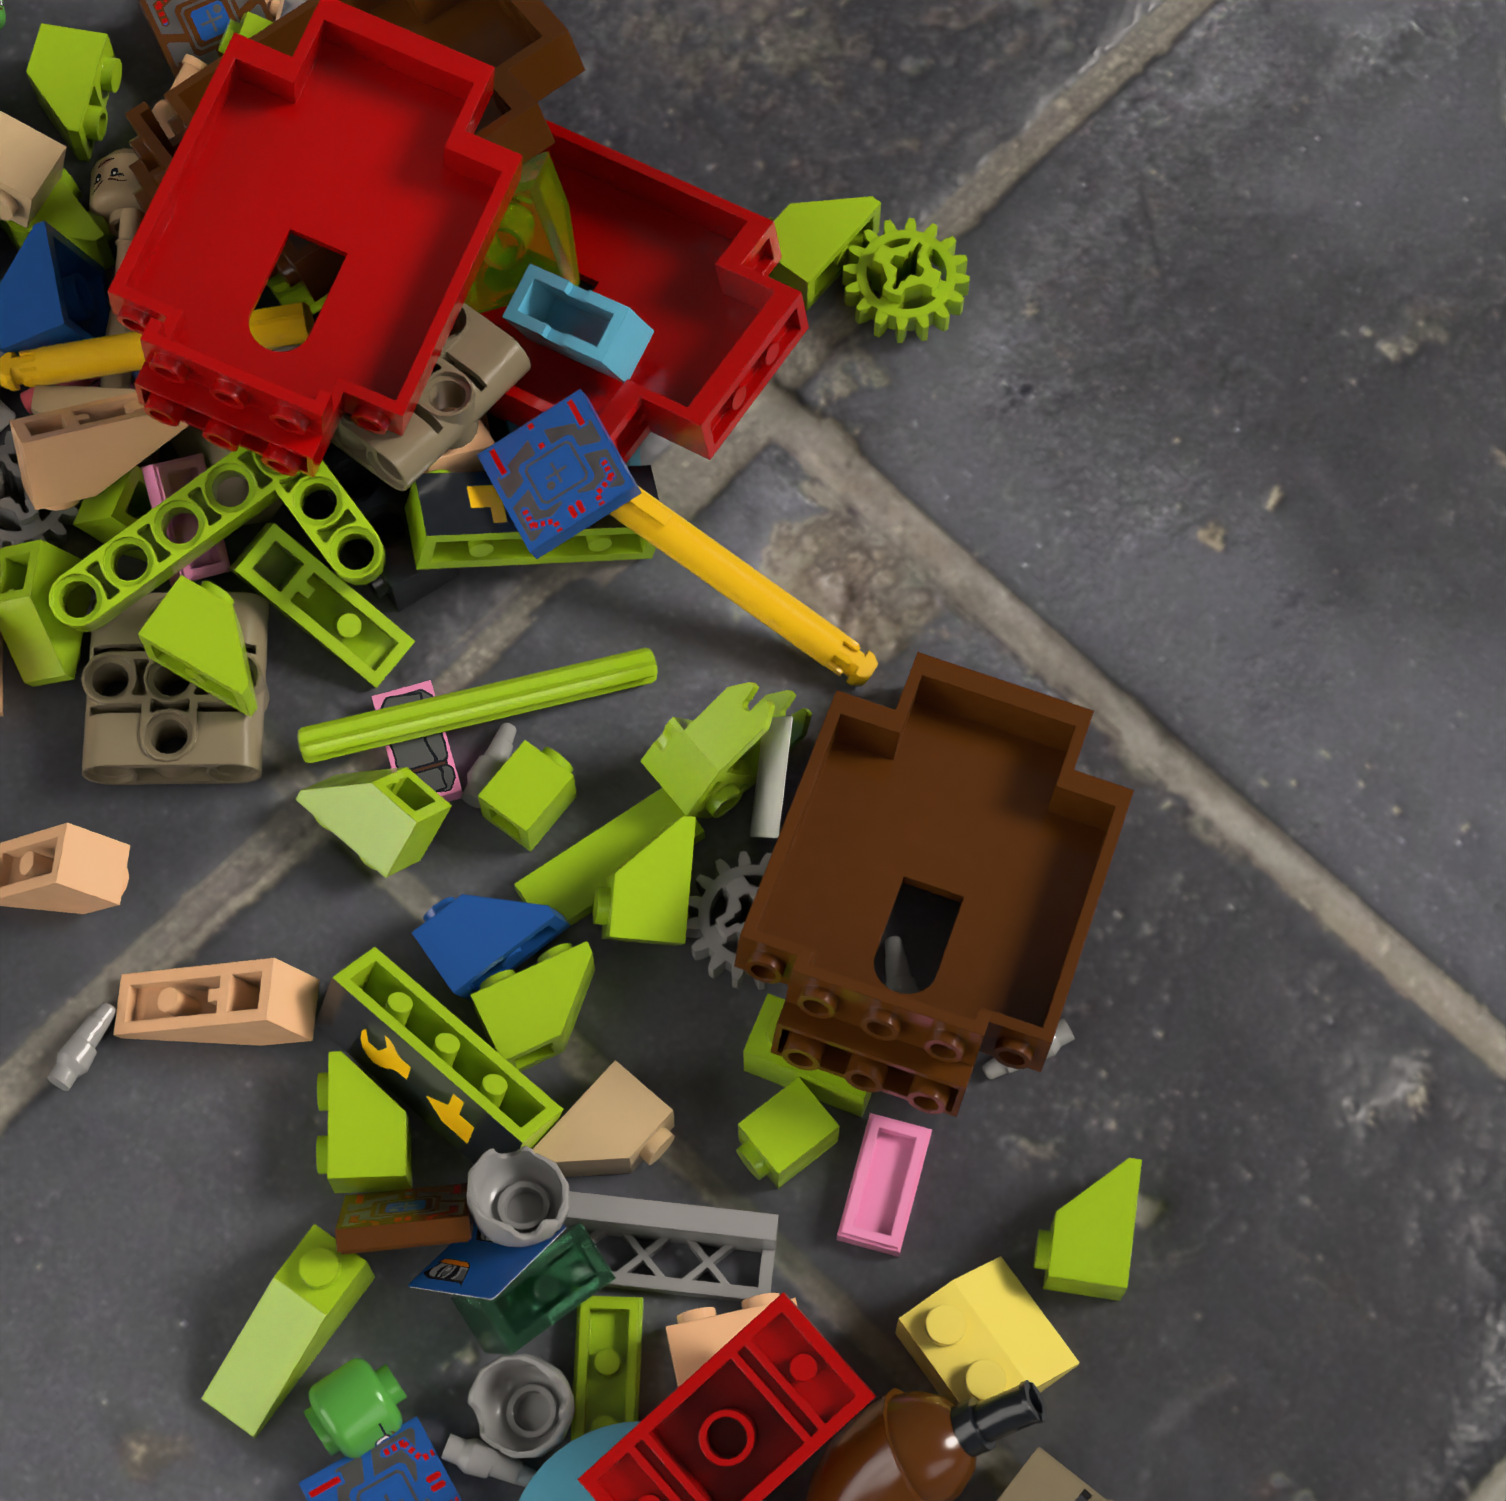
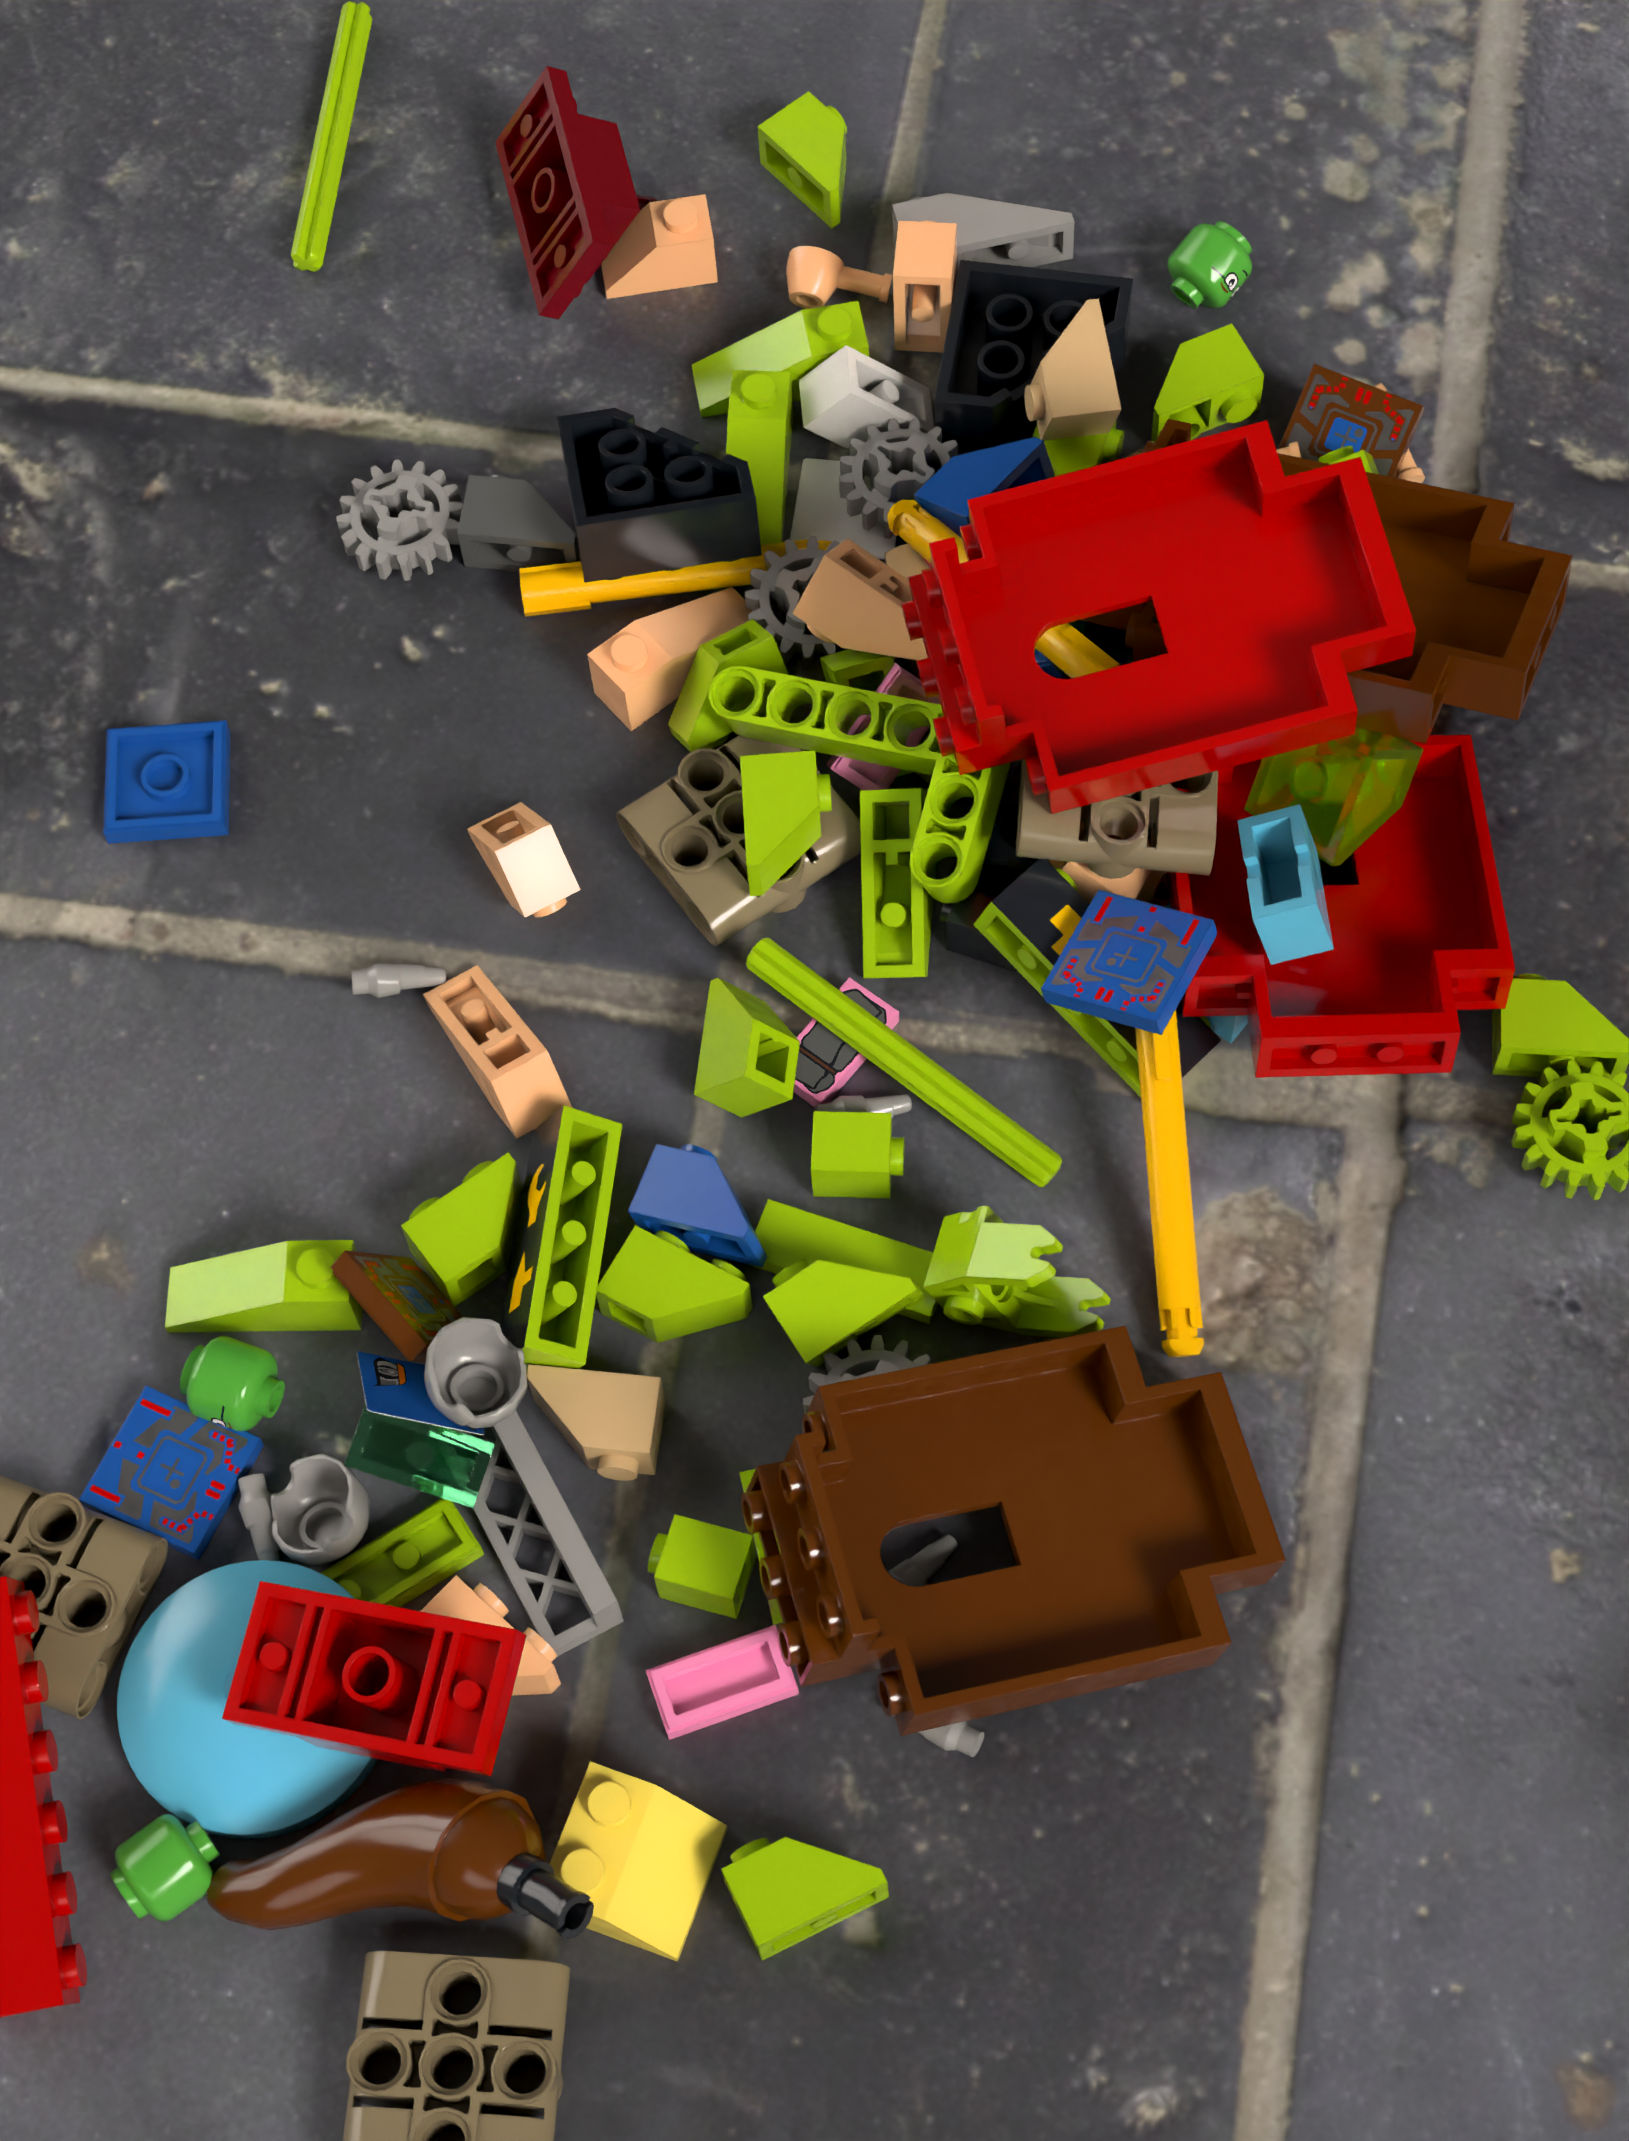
camera: 60 degrees right, 5 degrees down
white sticker [750,716,793,838] -> none

